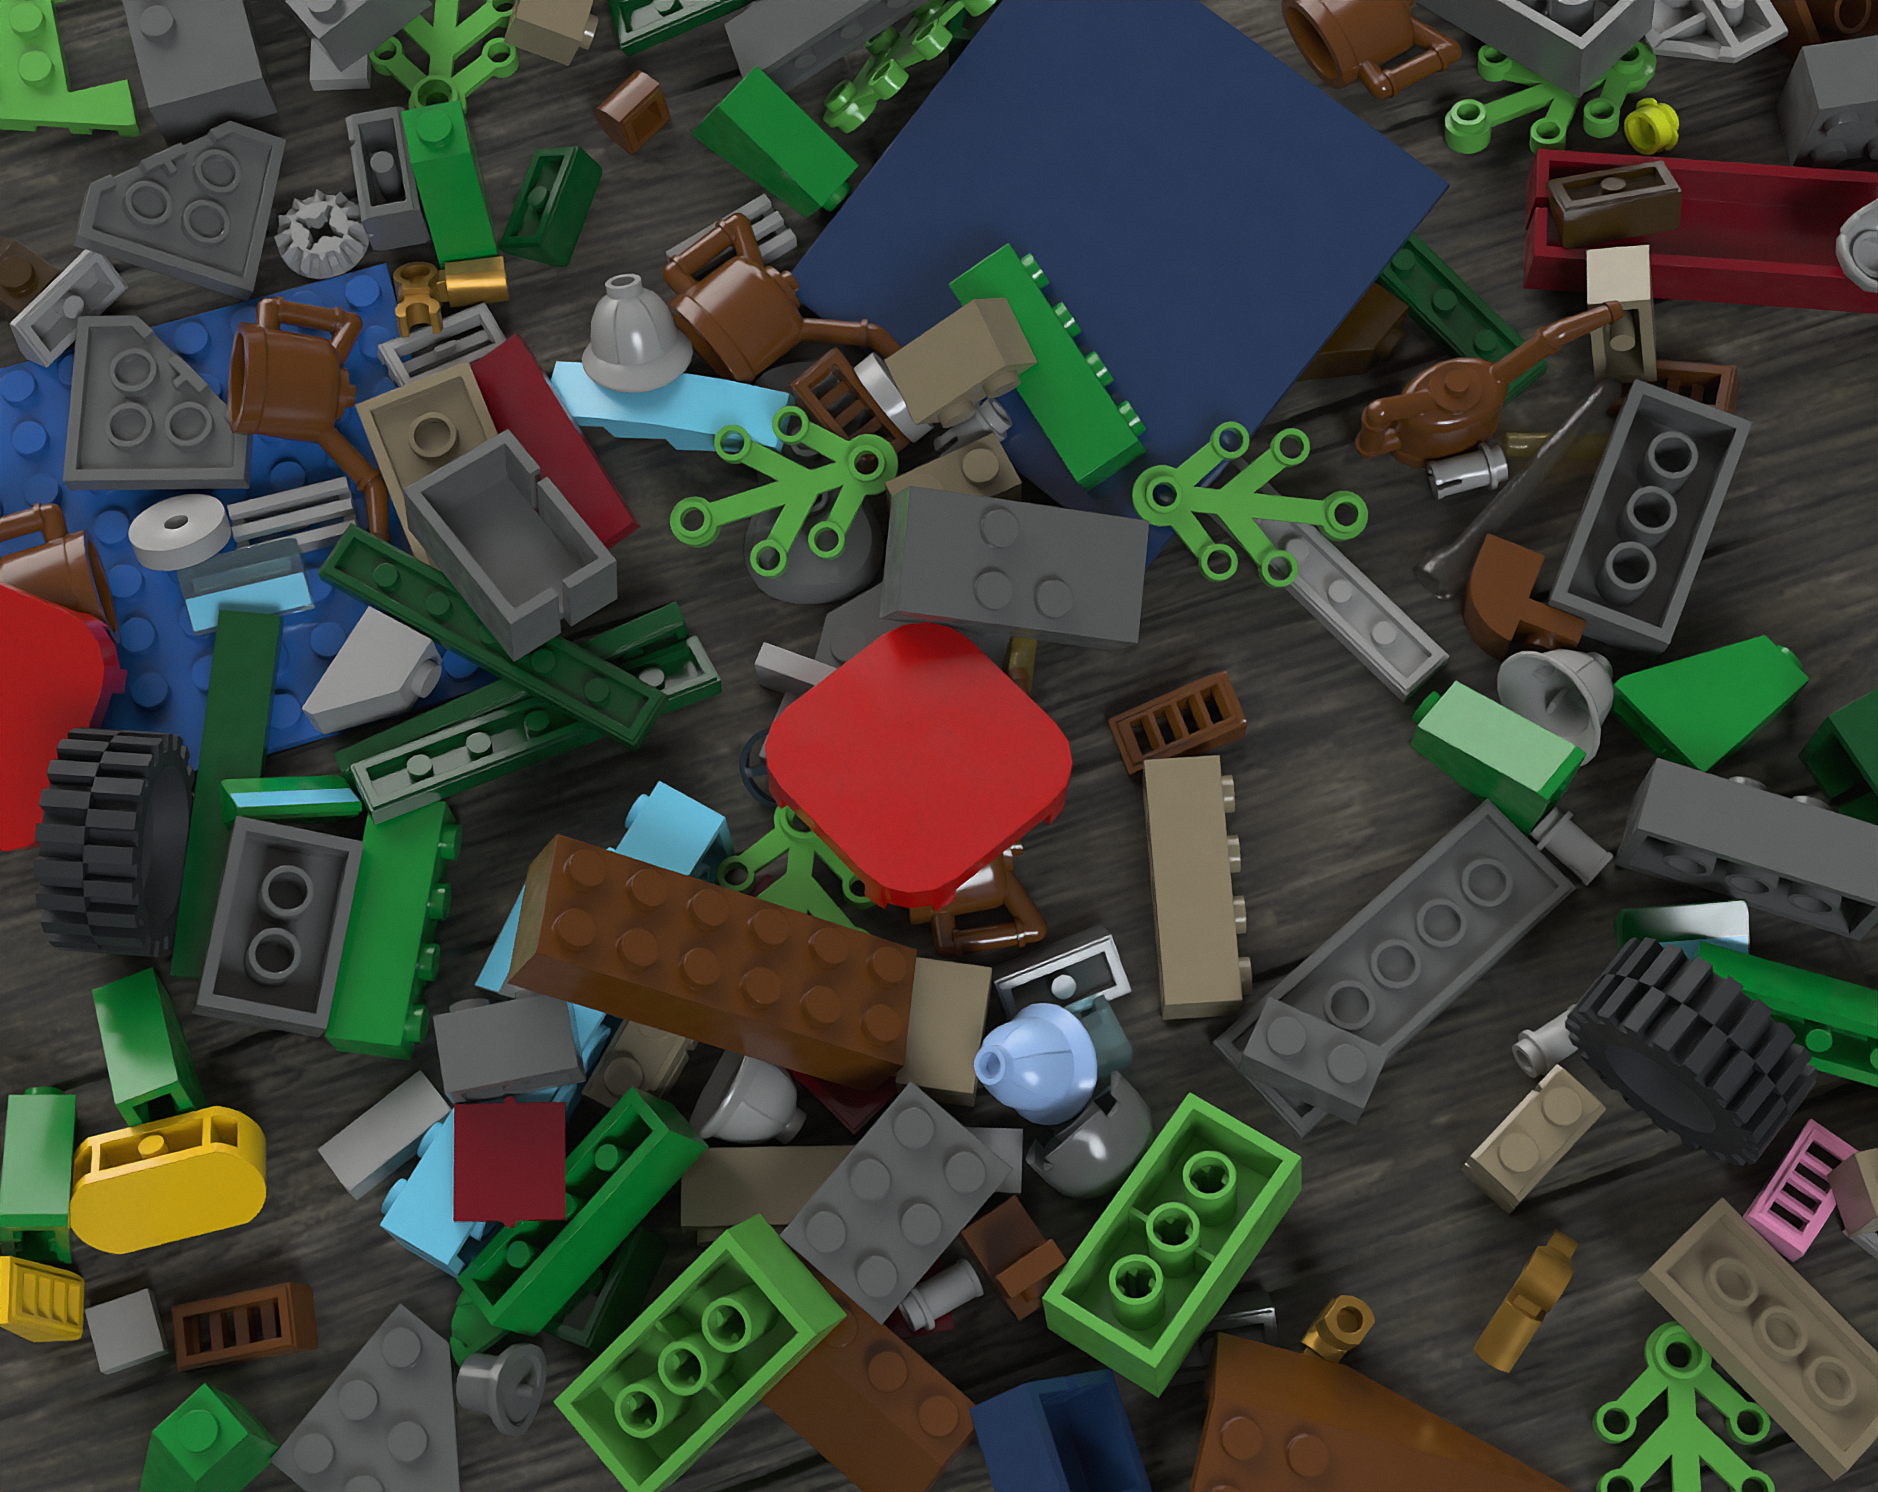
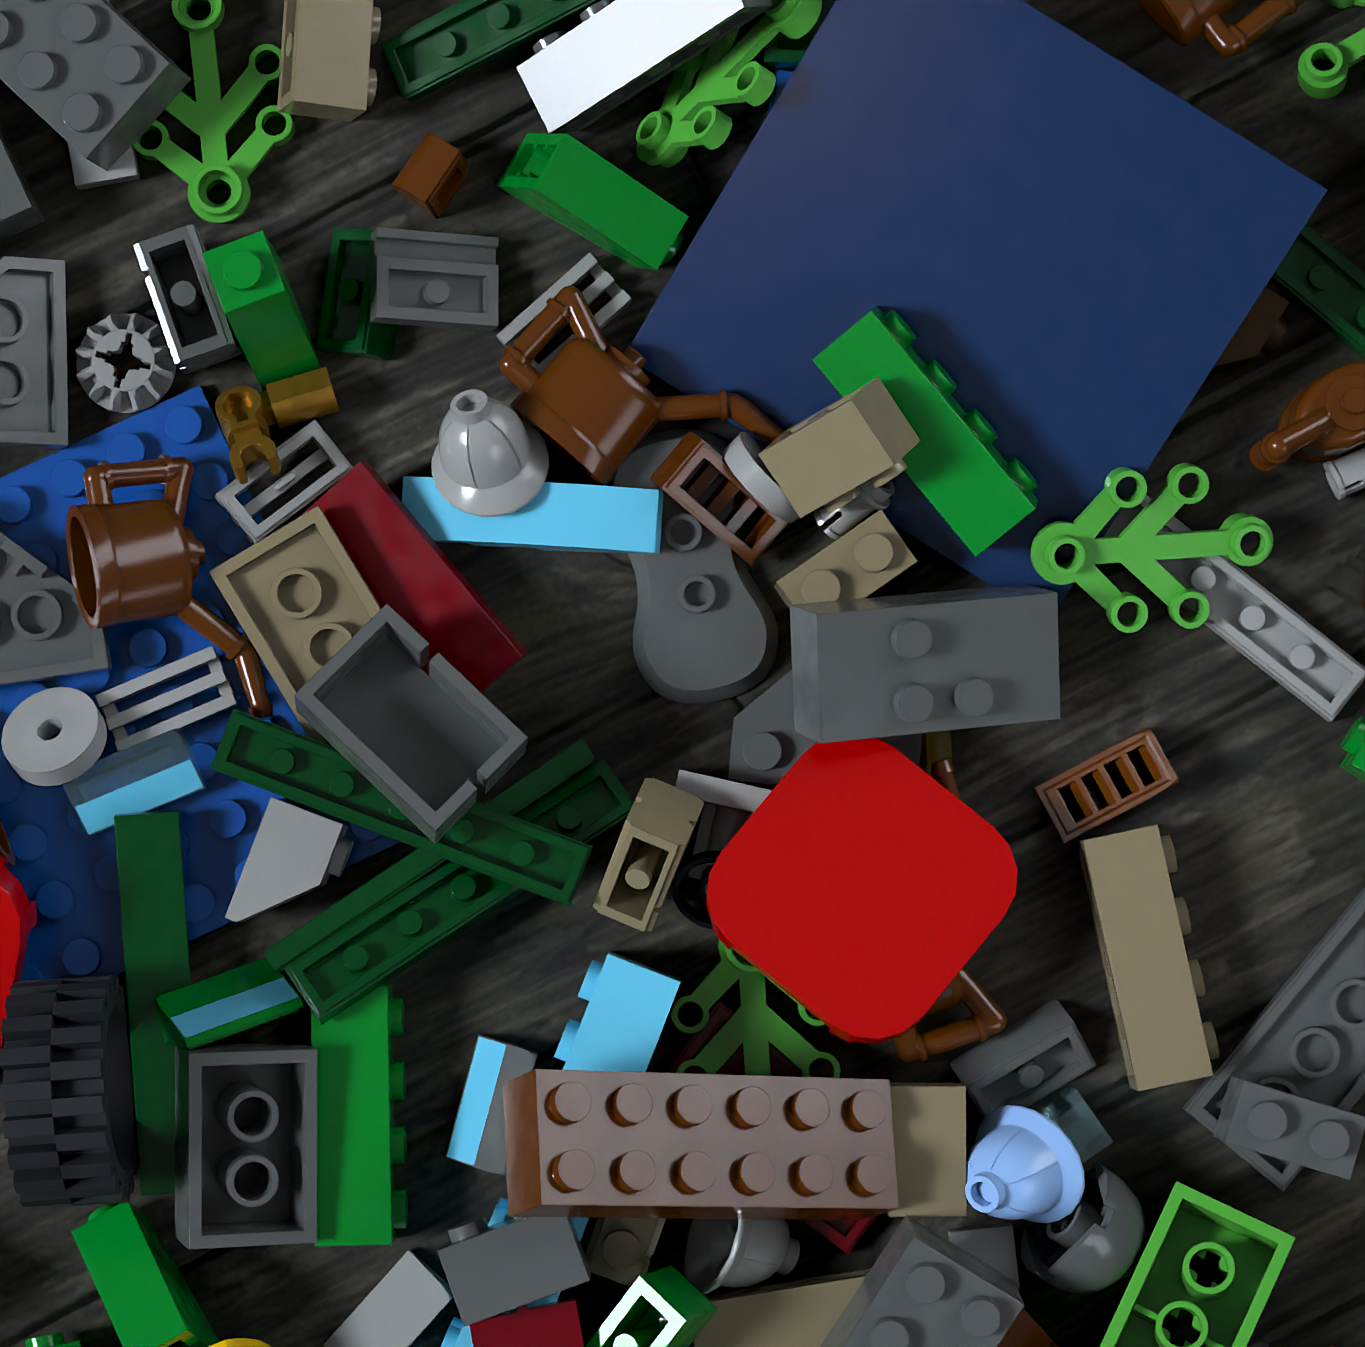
camera: 15 degrees left, 15 degrees up
bright green plant [670,406,899,579] -> none
none -> dark grey plate [370,227,499,332]
none -> dark tan brick [593,778,704,932]

